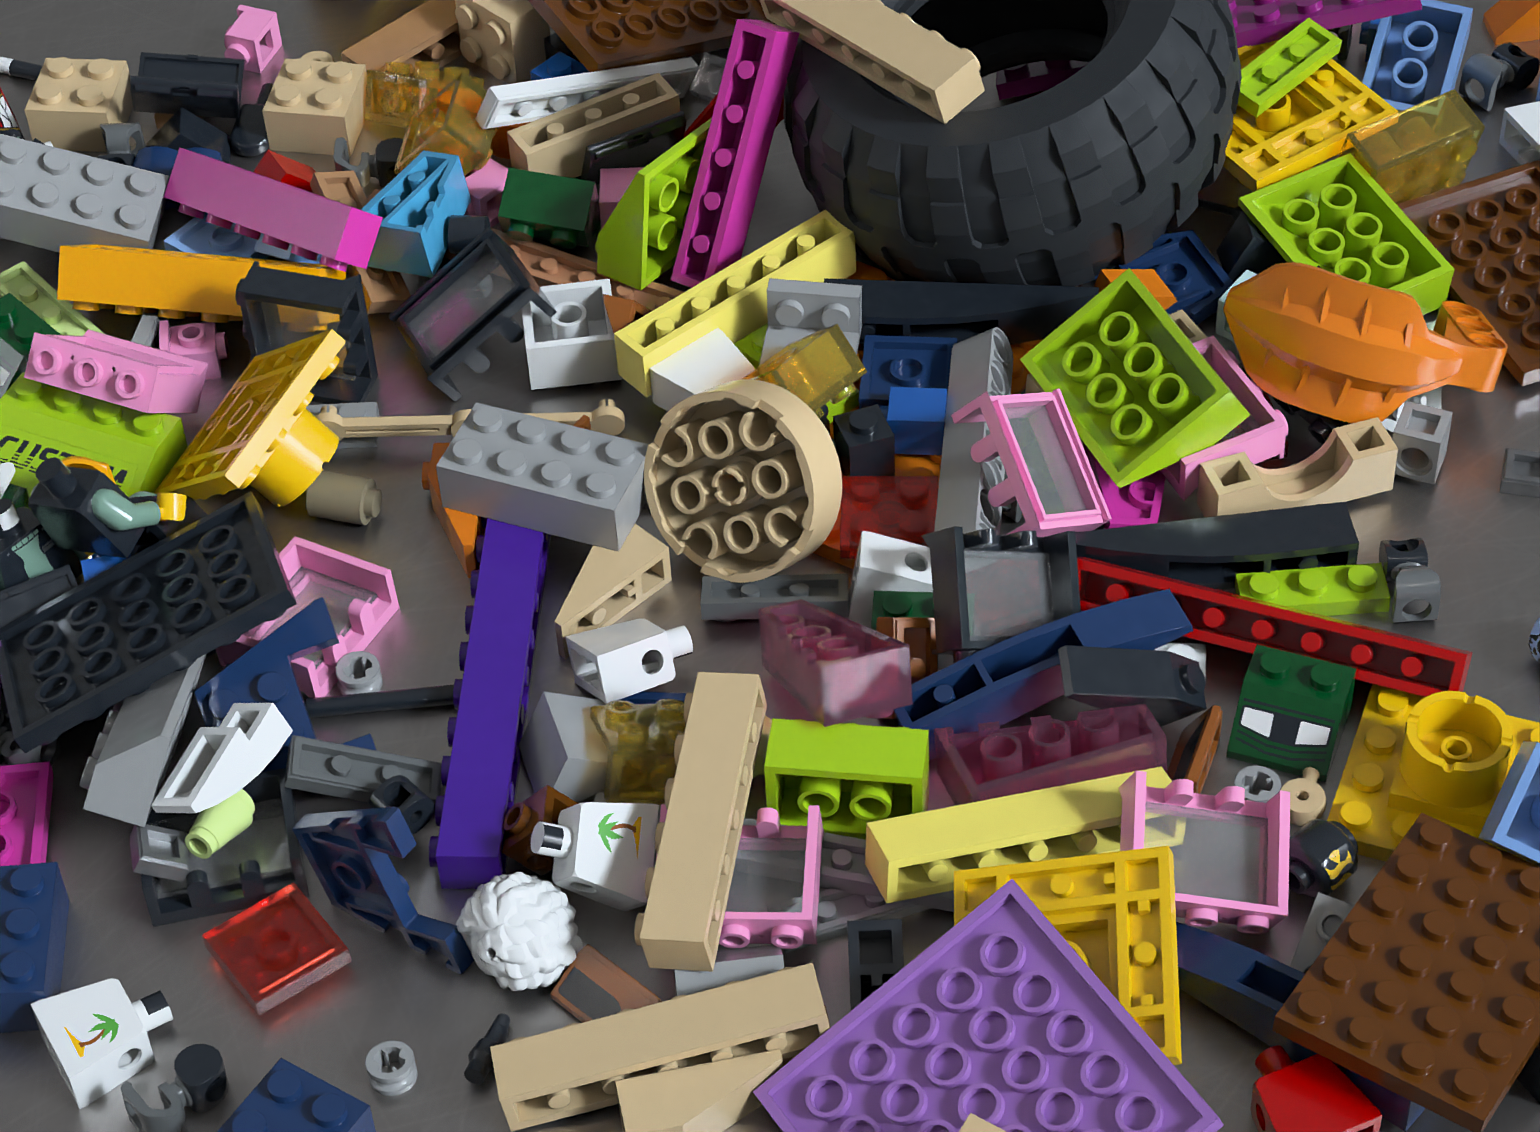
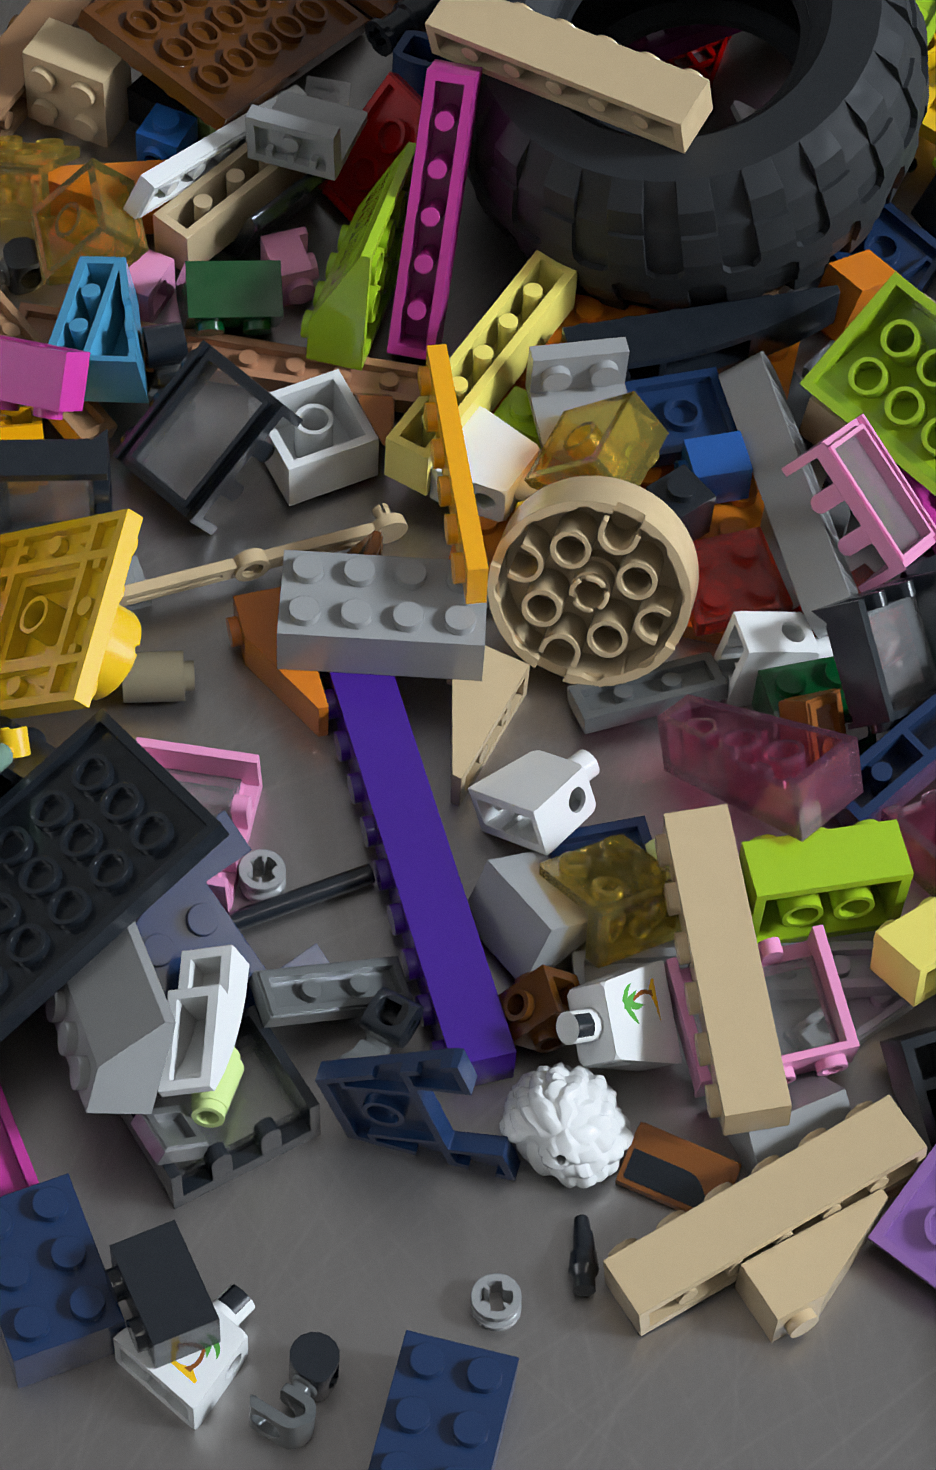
camera: 25 degrees left, 10 degrees up
clear red plate [202,882,351,1016] -> none
none -> black brick [104,1219,221,1369]
none -> light grey bracket [245,90,368,181]
none -> light orange plate [418,344,489,604]

